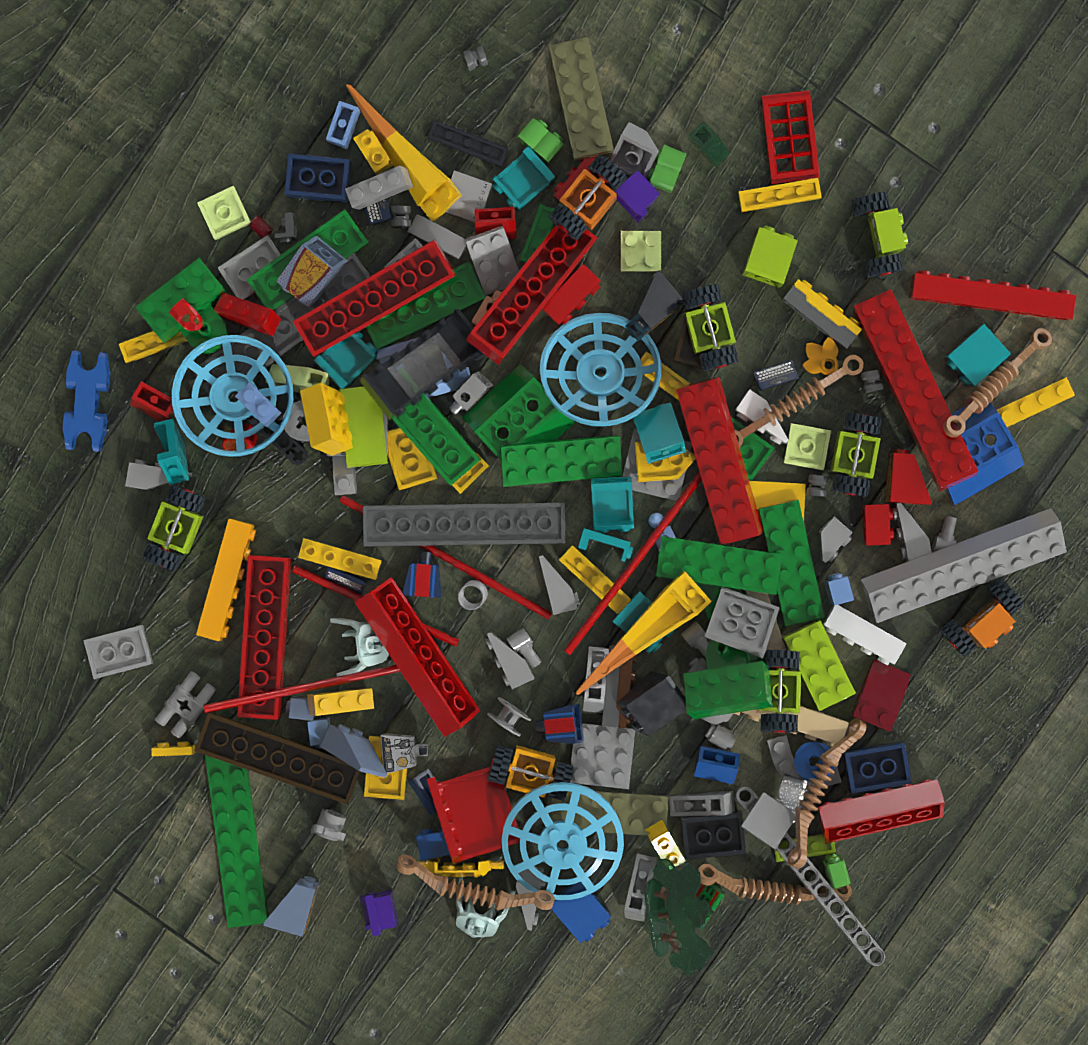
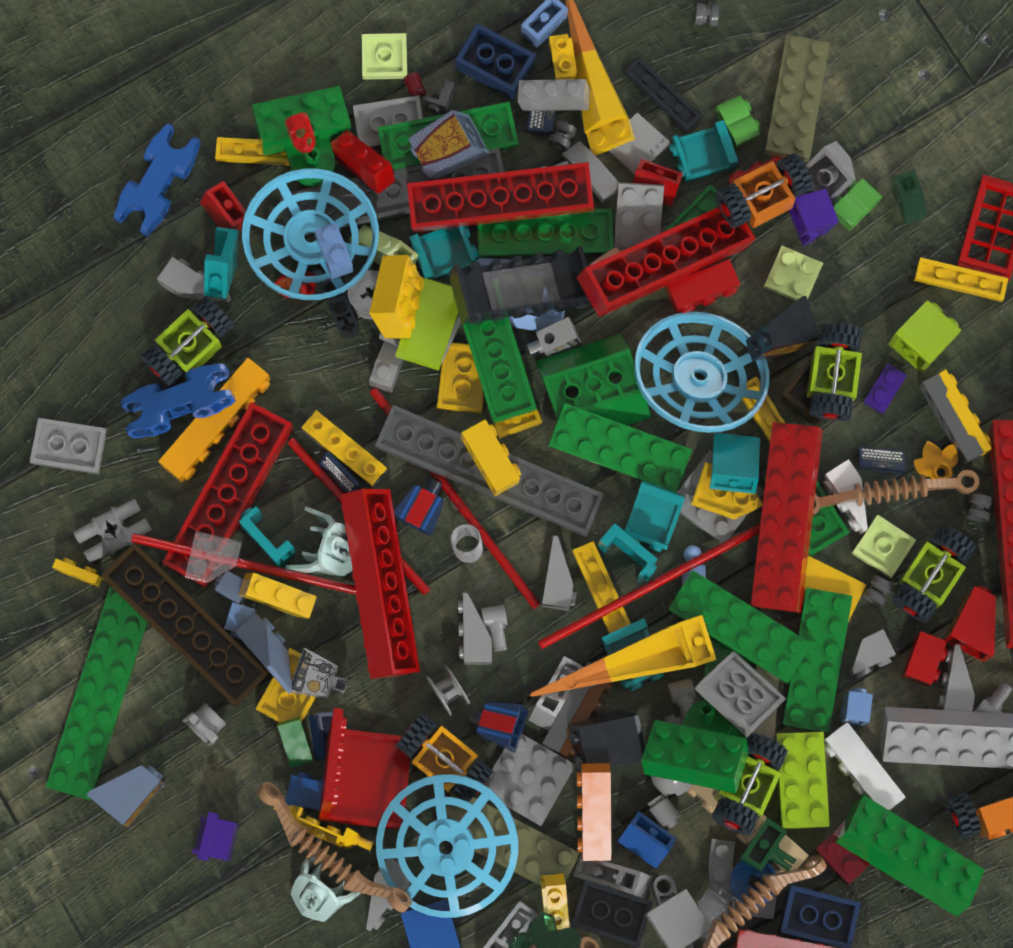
camera: 20 degrees right, 10 degrees down
none -> blue piece [121,364,236,438]
none -> clear plate [185,531,242,583]
none -> teal panel [239,506,296,568]
none -> green tile [277,717,313,768]
none -> yellow brick [460,419,521,497]
none -> brick [577,763,611,861]
none -> dark green brick [738,818,797,872]
none -> green brick [836,795,985,917]
none -> dark purple plate [863,364,907,415]

